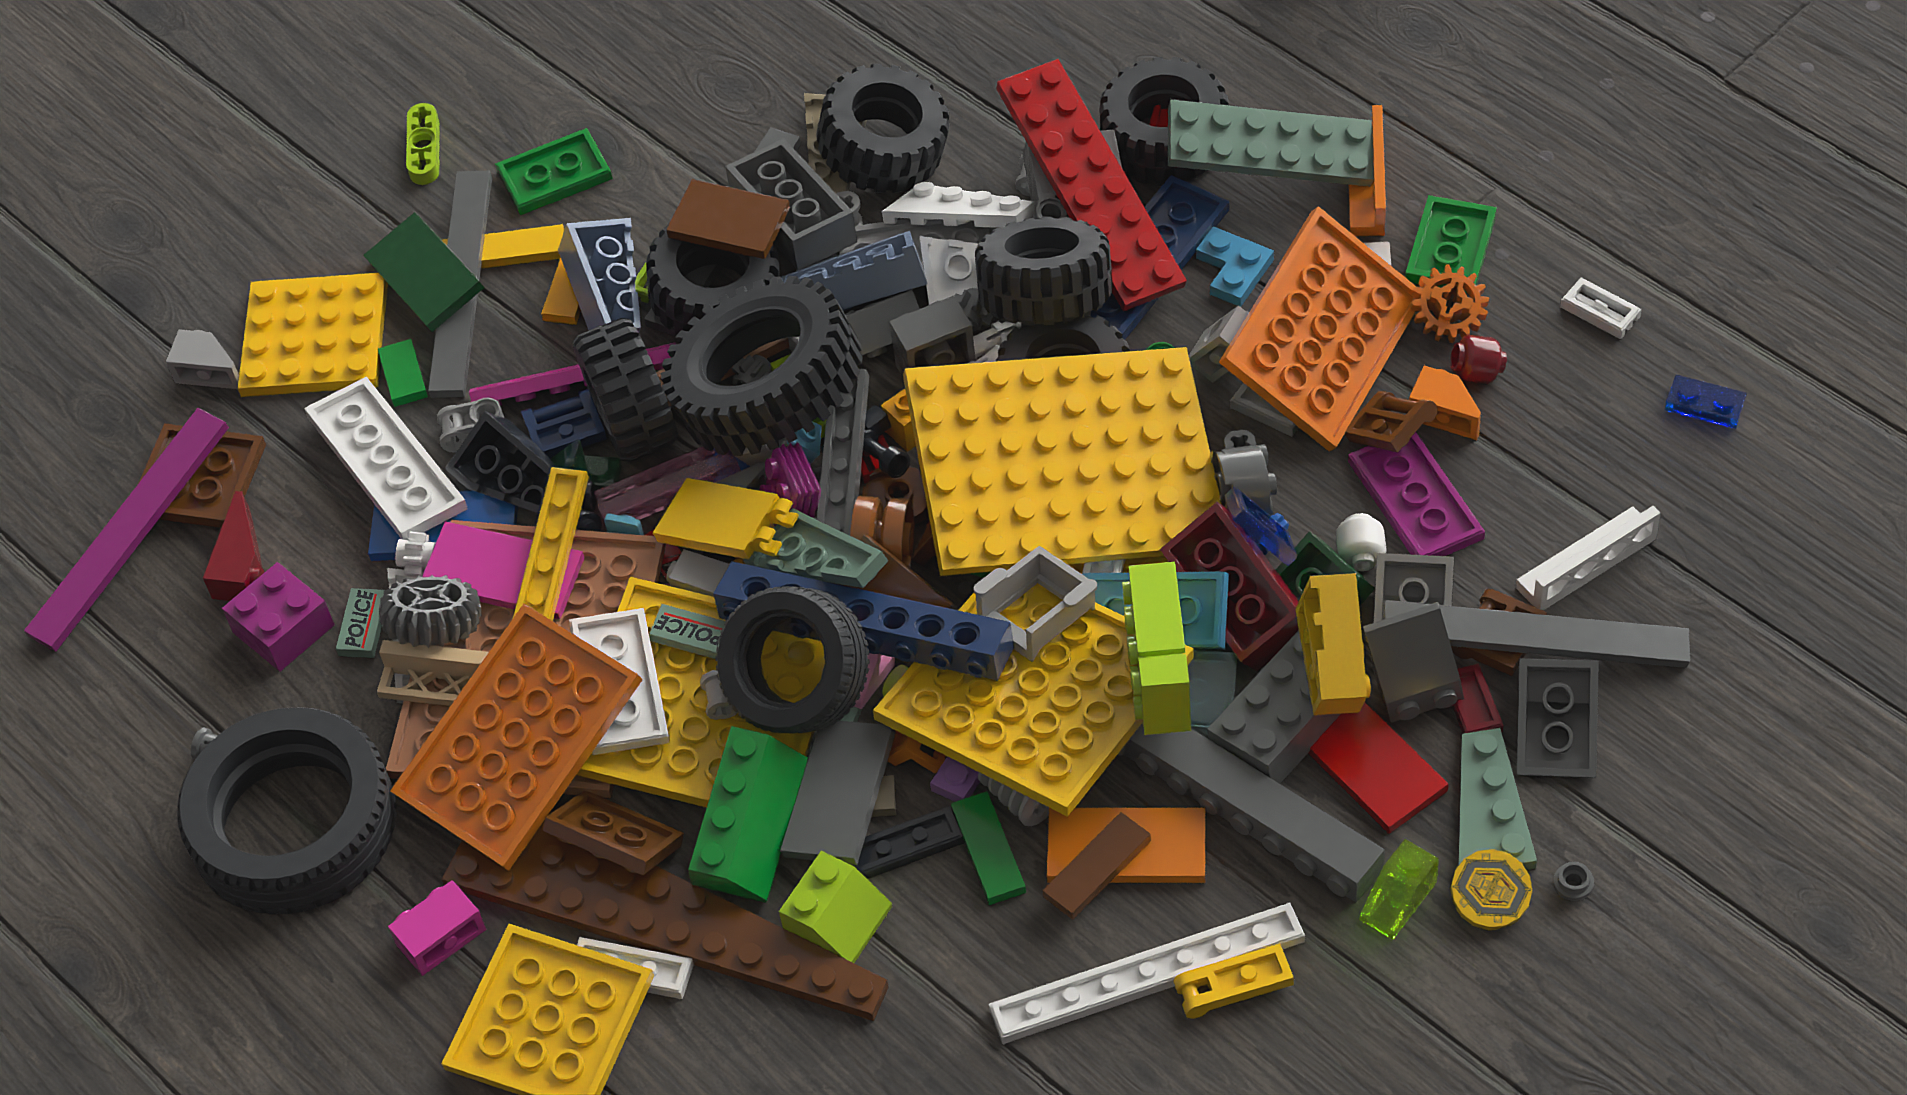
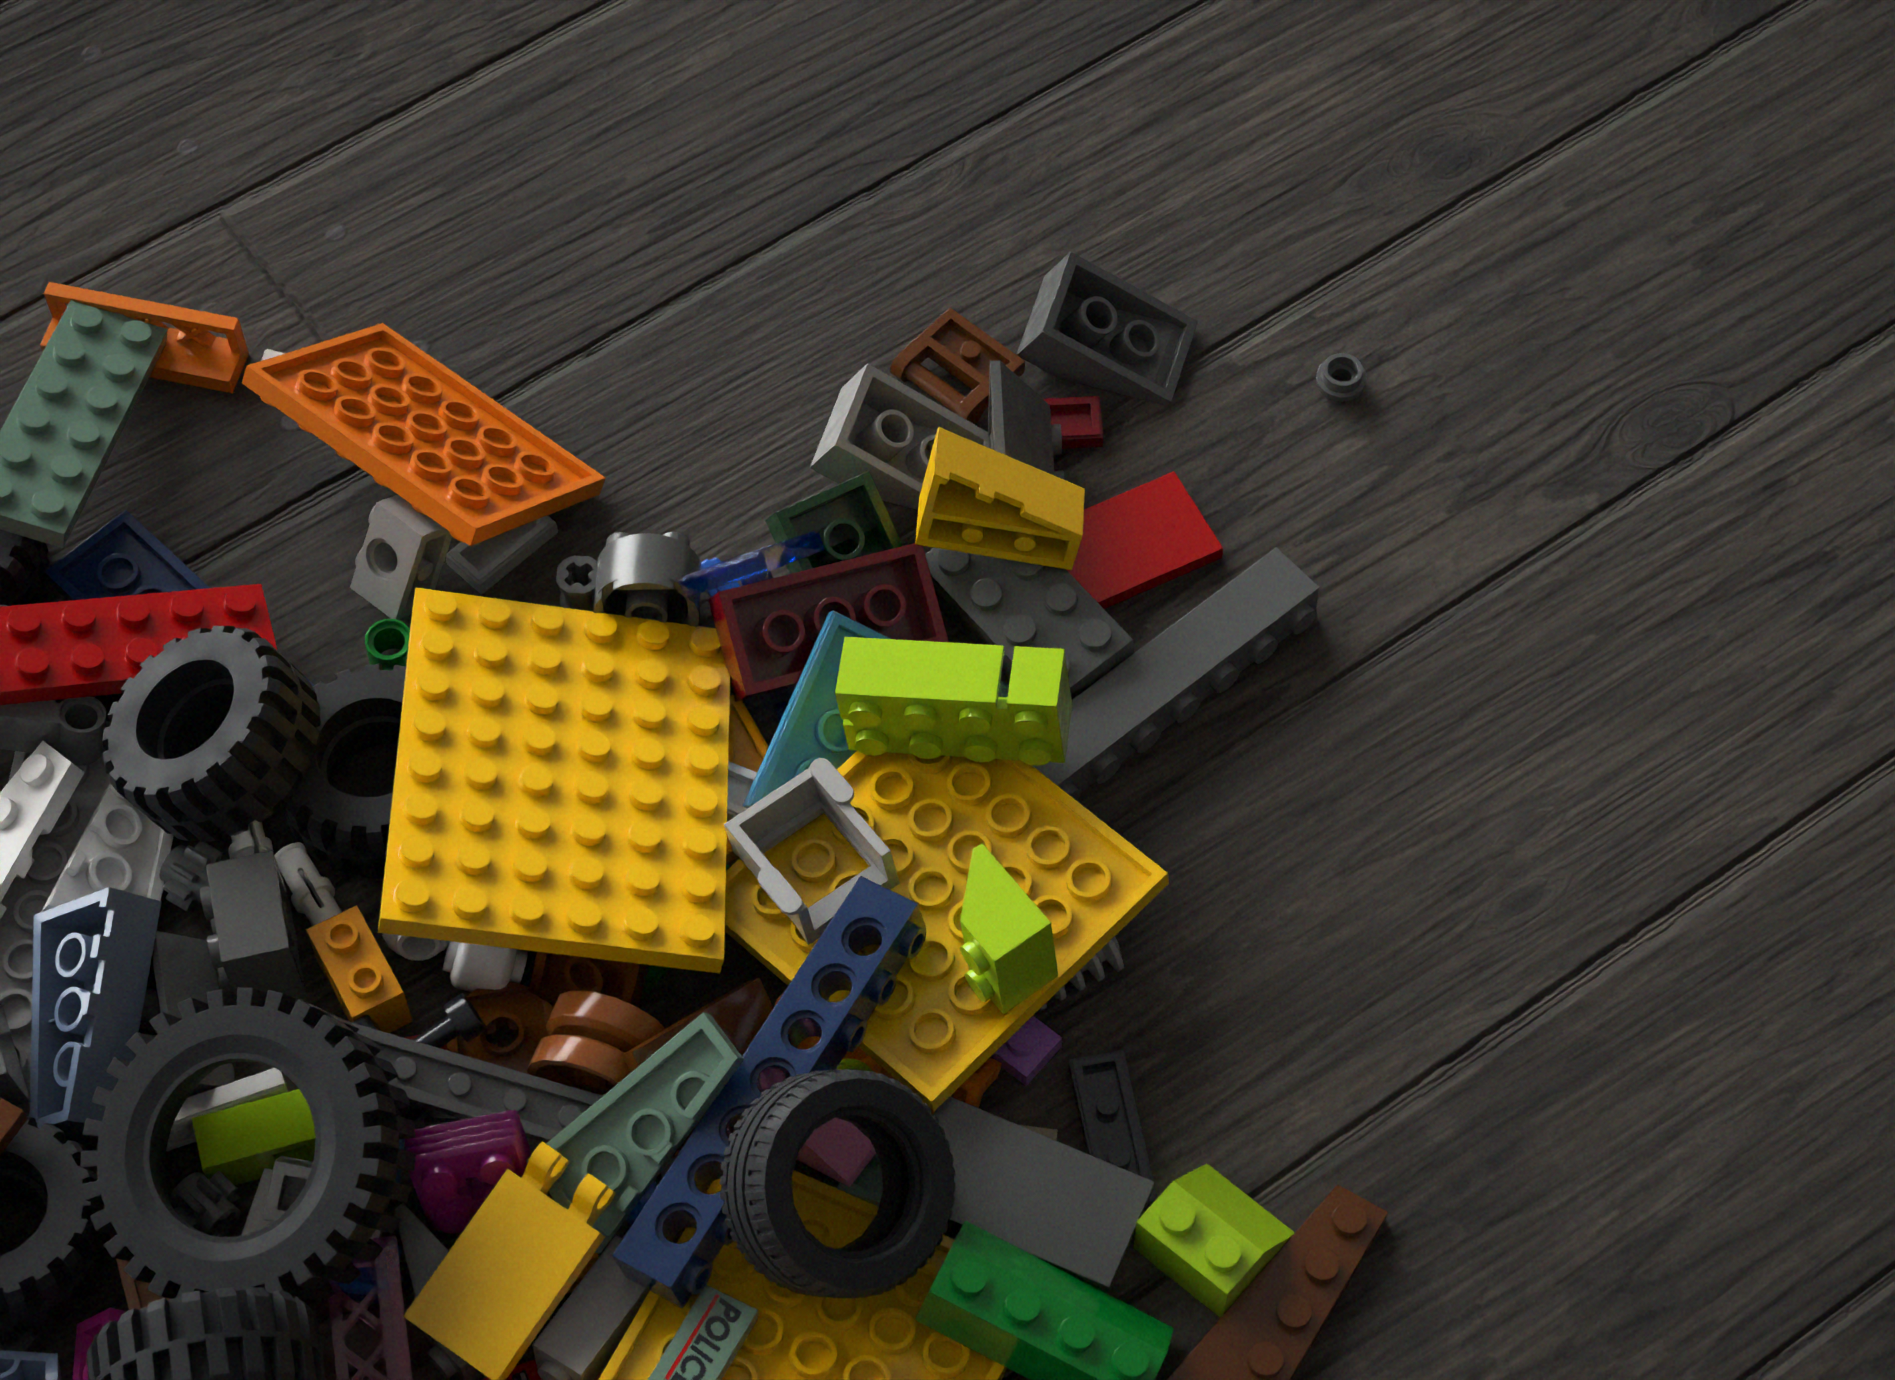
camera: 85 degrees left, 5 degrees up
light grey bush [700,670,738,720] -> none
green tile [951,792,1026,905] -> none
white tile [989,903,1305,1044] -> none
reddish brown tile [1042,812,1151,920] -> none
orange tile [1047,808,1205,883] -> none
yellow plate [1173,943,1294,1019] -> none
dark azure plate [1196,226,1274,307] -> none
white head [1336,513,1386,571] -> none
reddish brown plate [1345,391,1437,453] -> none
magenta tile [1348,432,1485,556] -> none
clear neon green slope [1359,839,1439,939] -> none
dark grey tile [1383,600,1690,668] -> none
green plate [1405,195,1497,293] -> none
orange slope [1409,366,1481,440] -> none
orange gear [1410,265,1489,343] -> none
dark red head [1450,335,1507,384] -> none
tile [1450,849,1532,930] -> none
sand green wing [1458,728,1537,870] -> none
white fence [1516,506,1660,610] -> none
white tile [1561,278,1641,339] -> none
clear blue plate [1665,374,1747,429] -> none
none -> lime slope [960,843,1058,1014]

